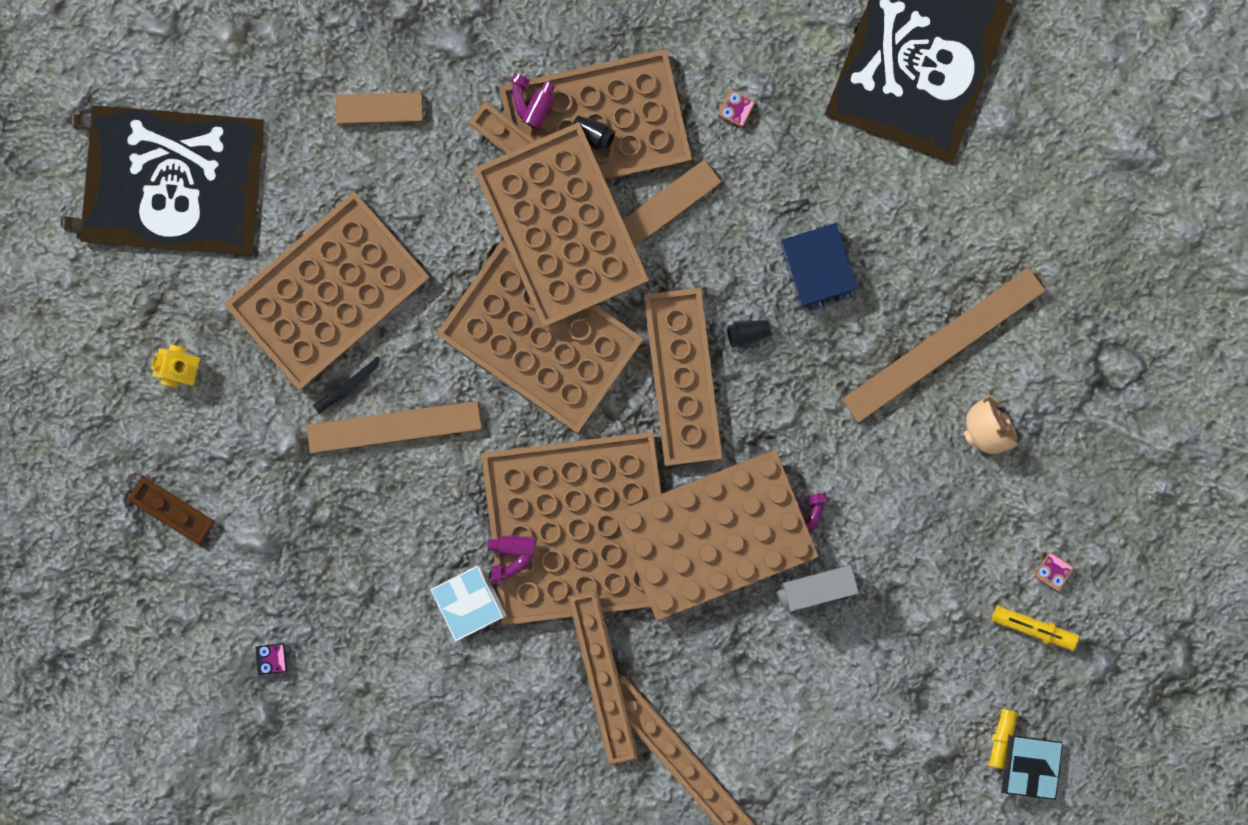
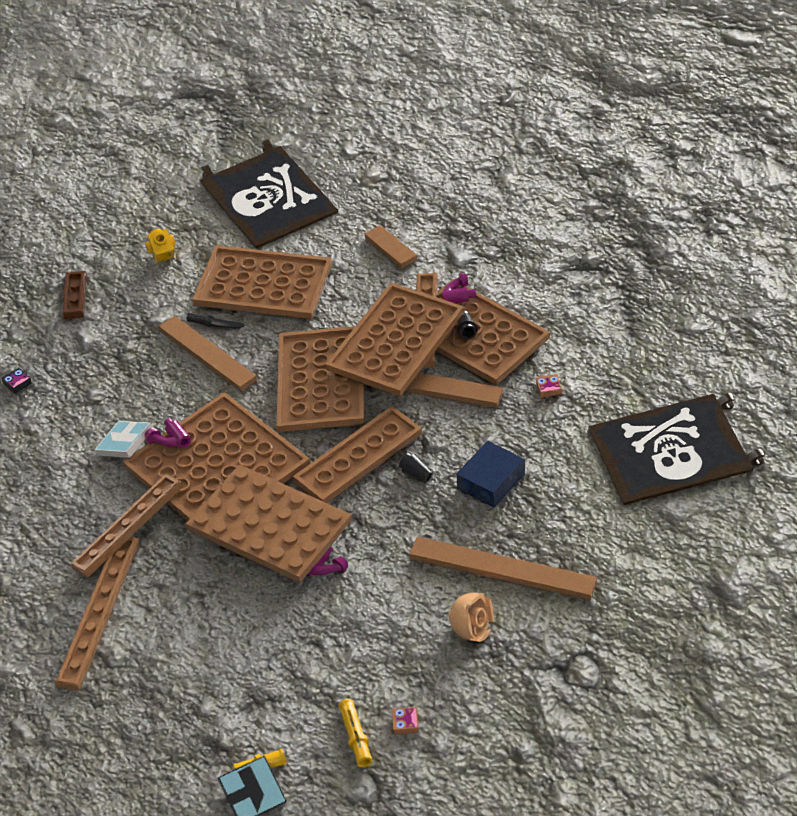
camera: 60 degrees right, 40 degrees down
light grey brick [777,565,858,612] -> none

